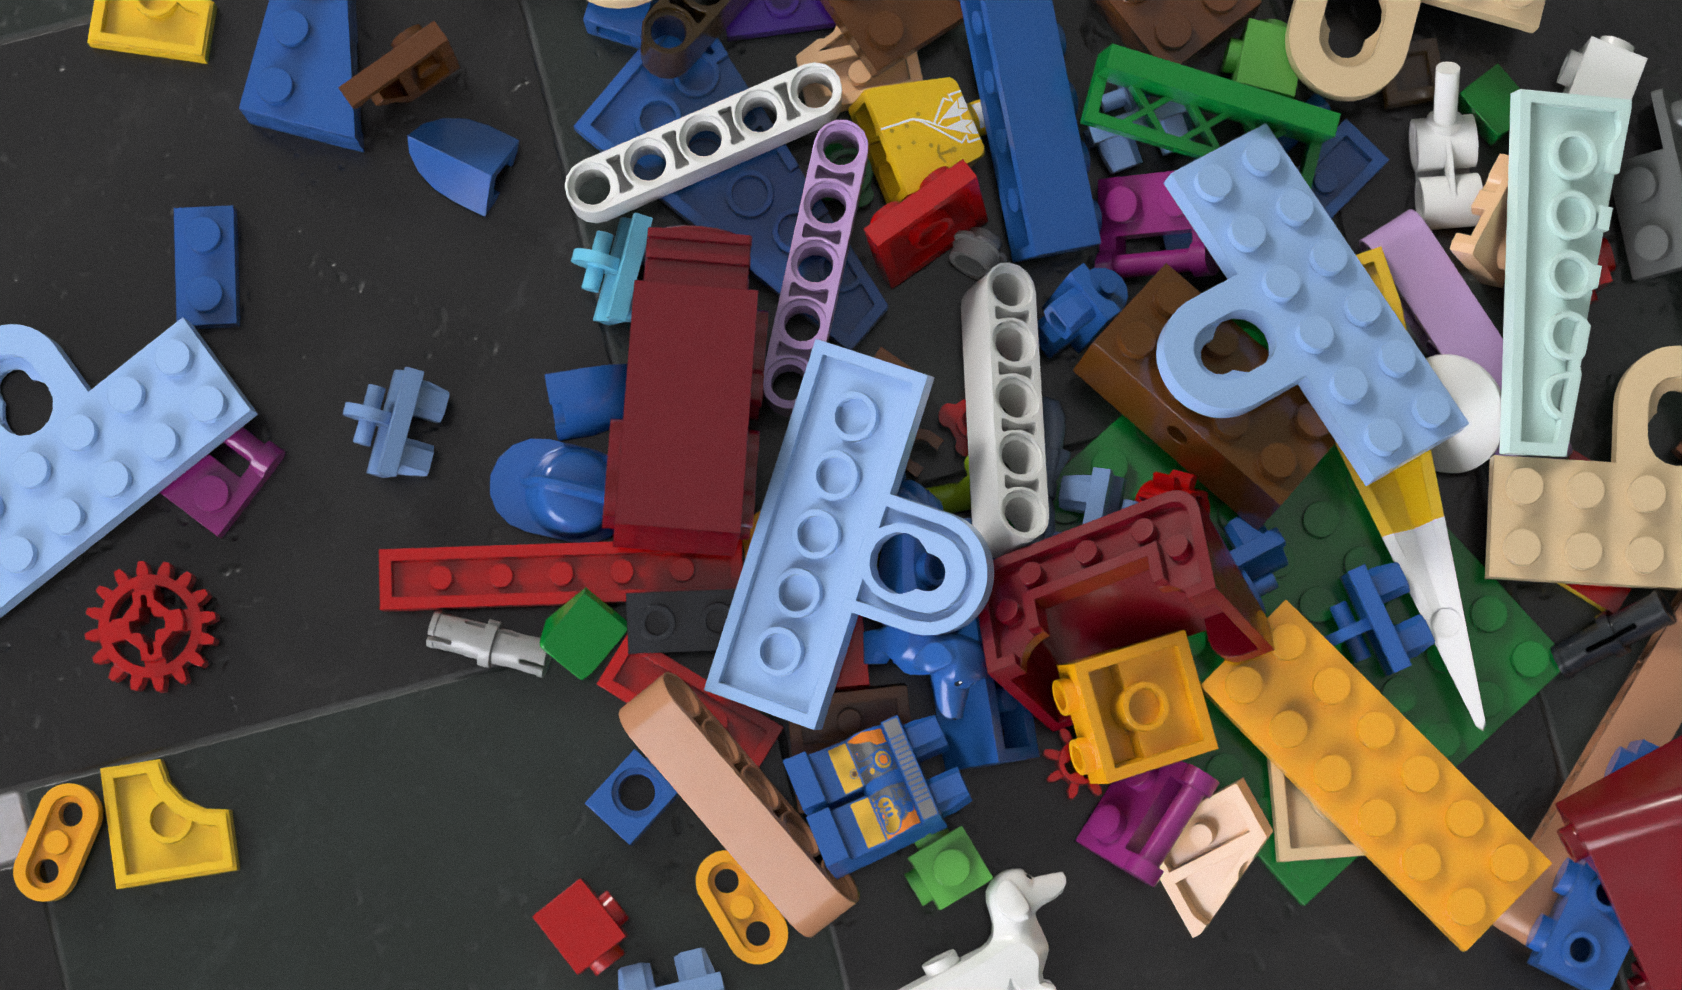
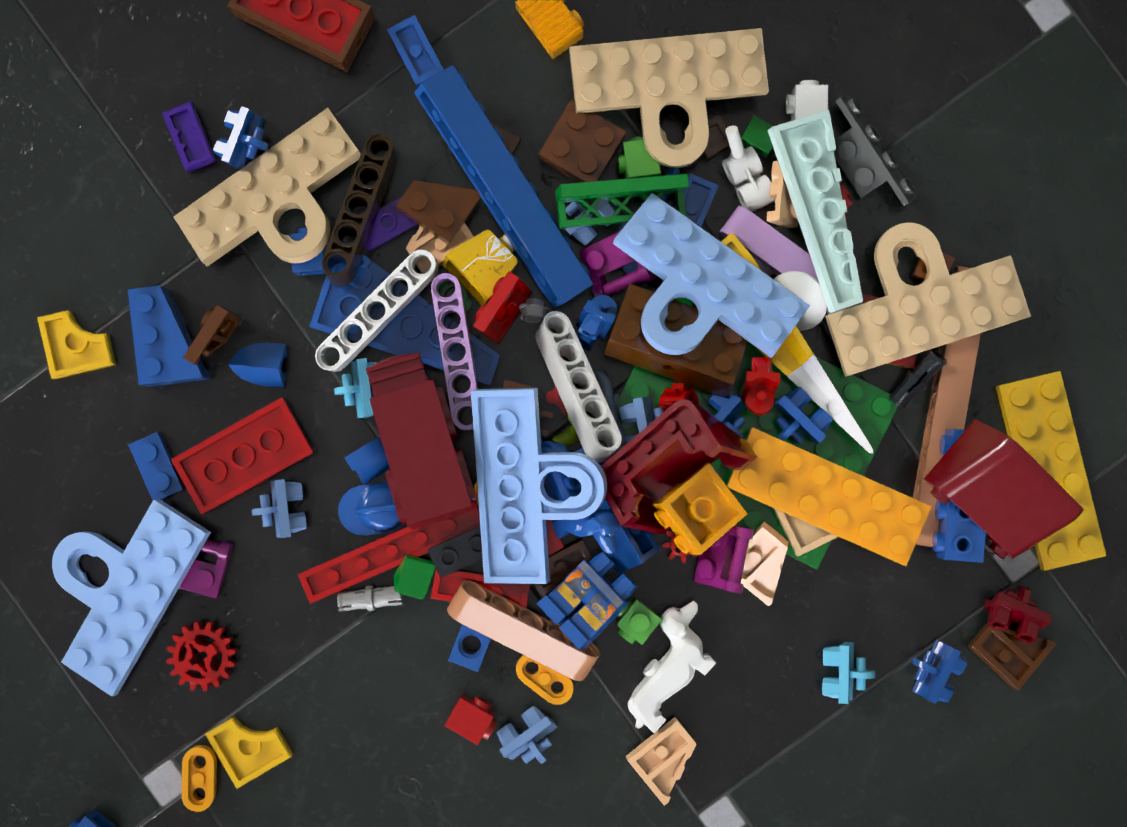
camera: 20 degrees left, 5 degrees up
none -> red plate [171,397,315,515]
none -> red hips [740,357,780,415]

